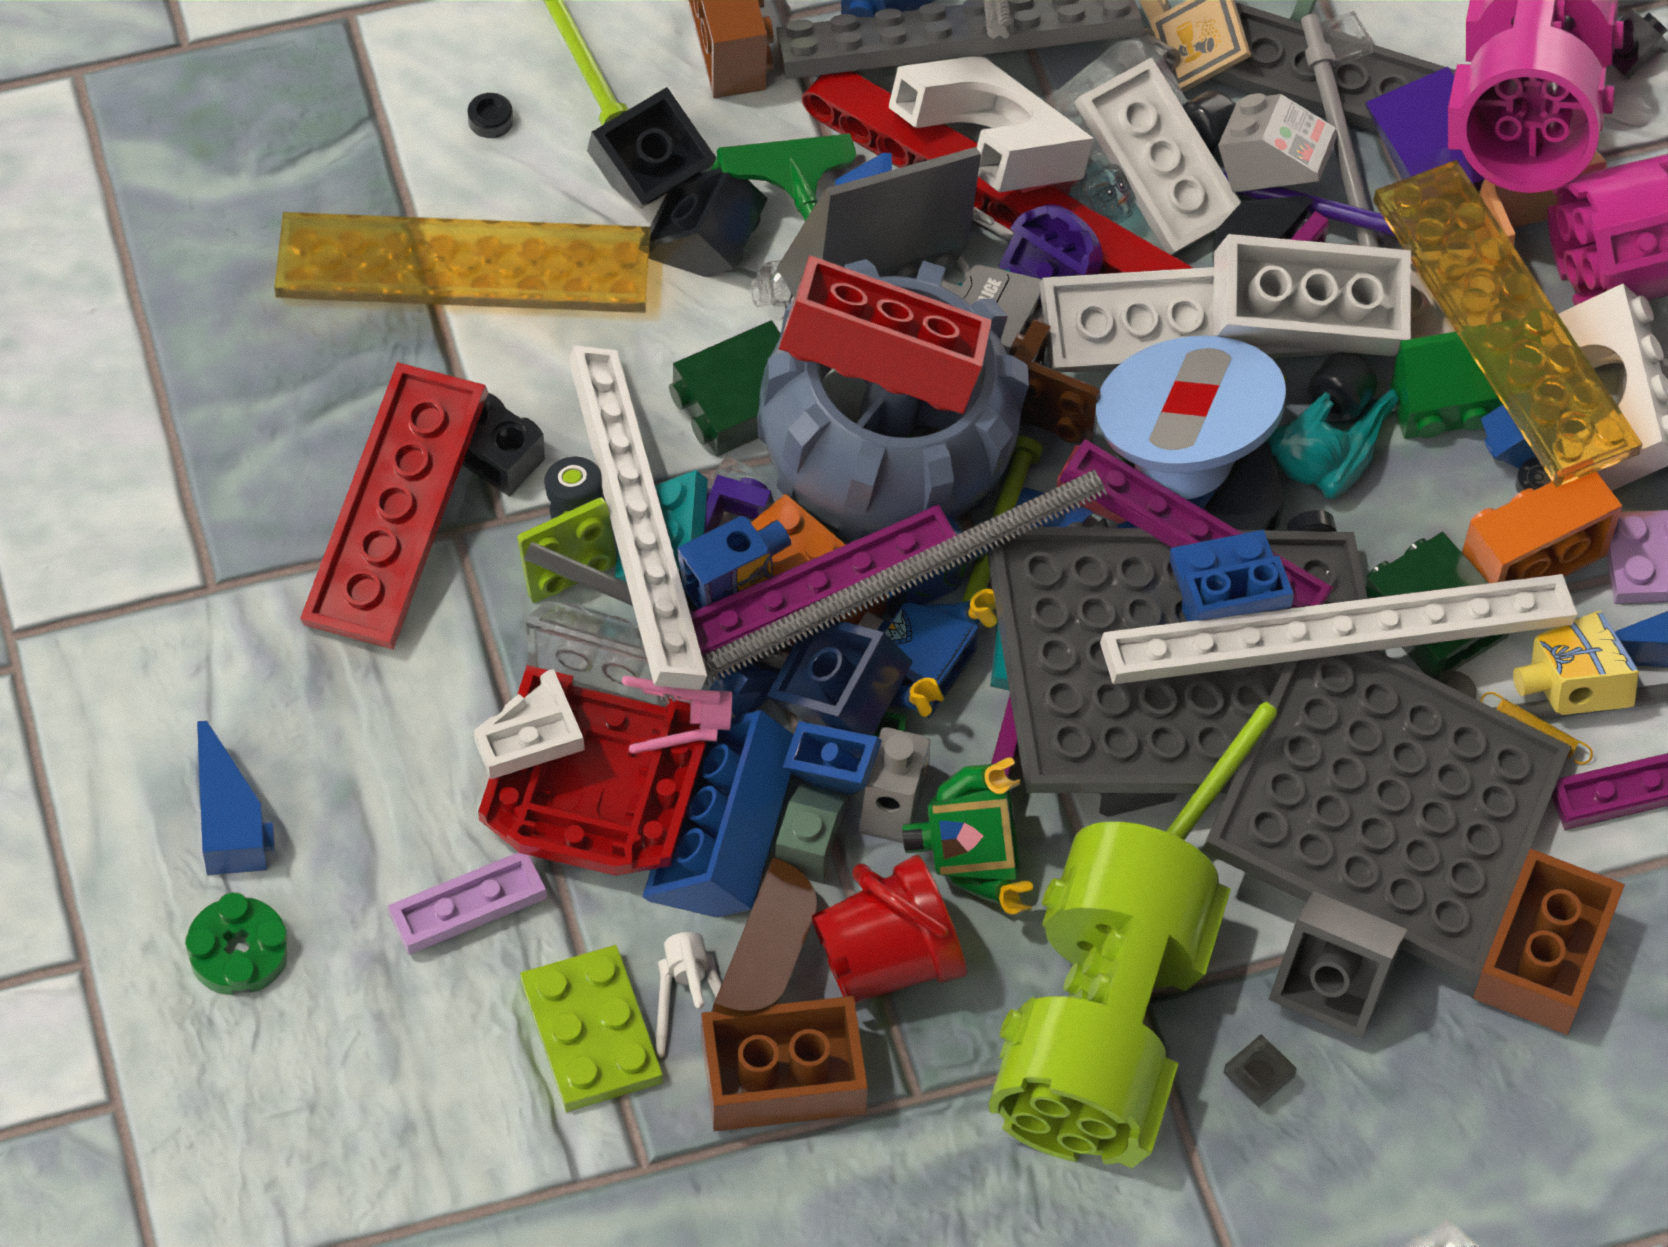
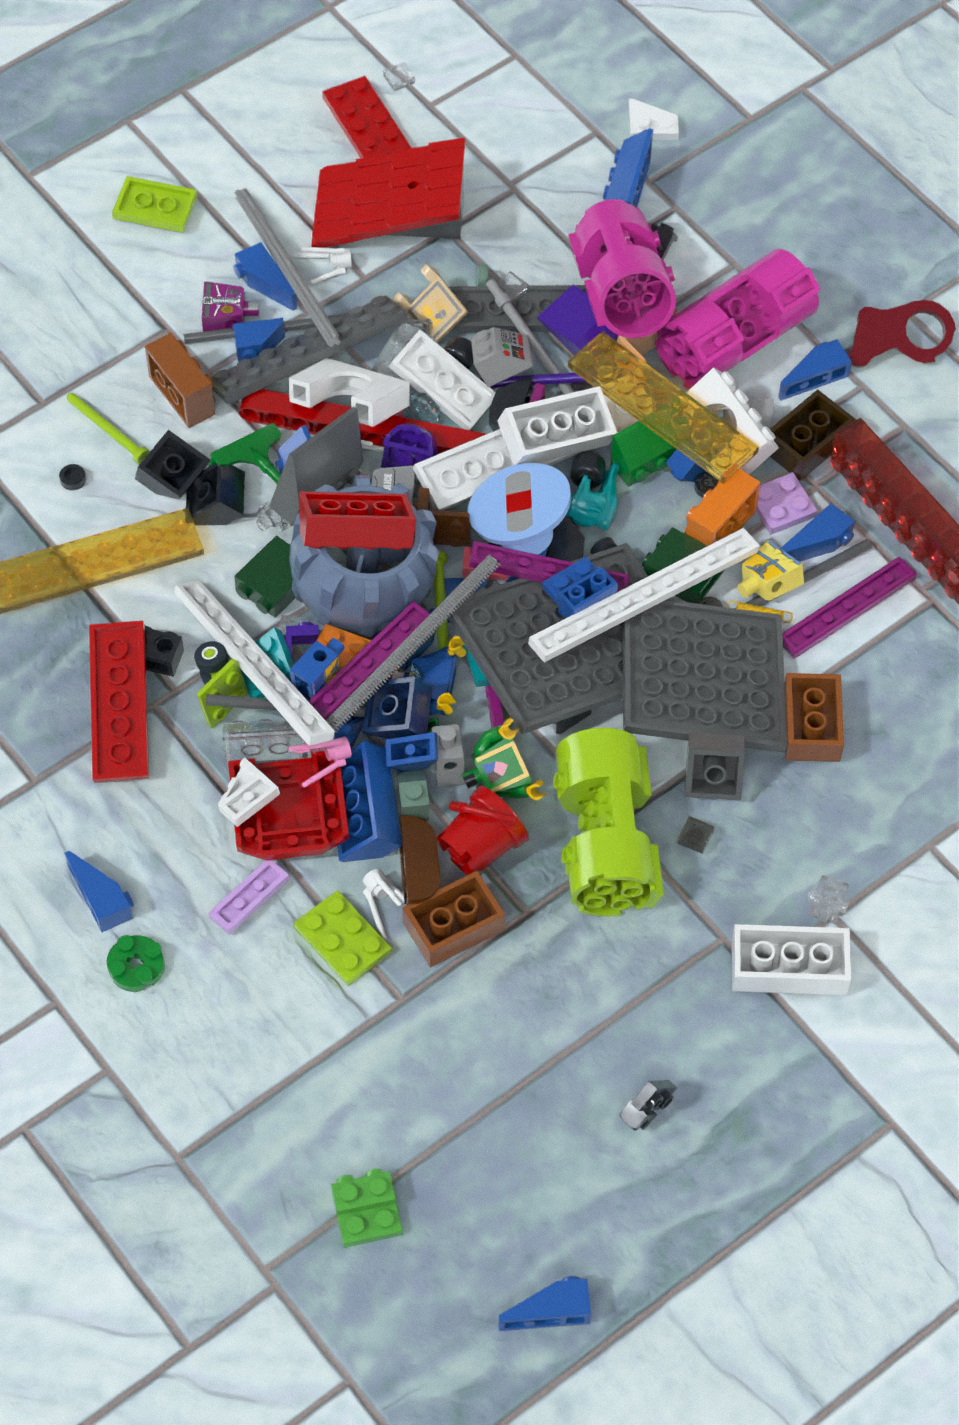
camera: 20 degrees left, 0 degrees up
lime bar [1166,702,1277,840] -> none

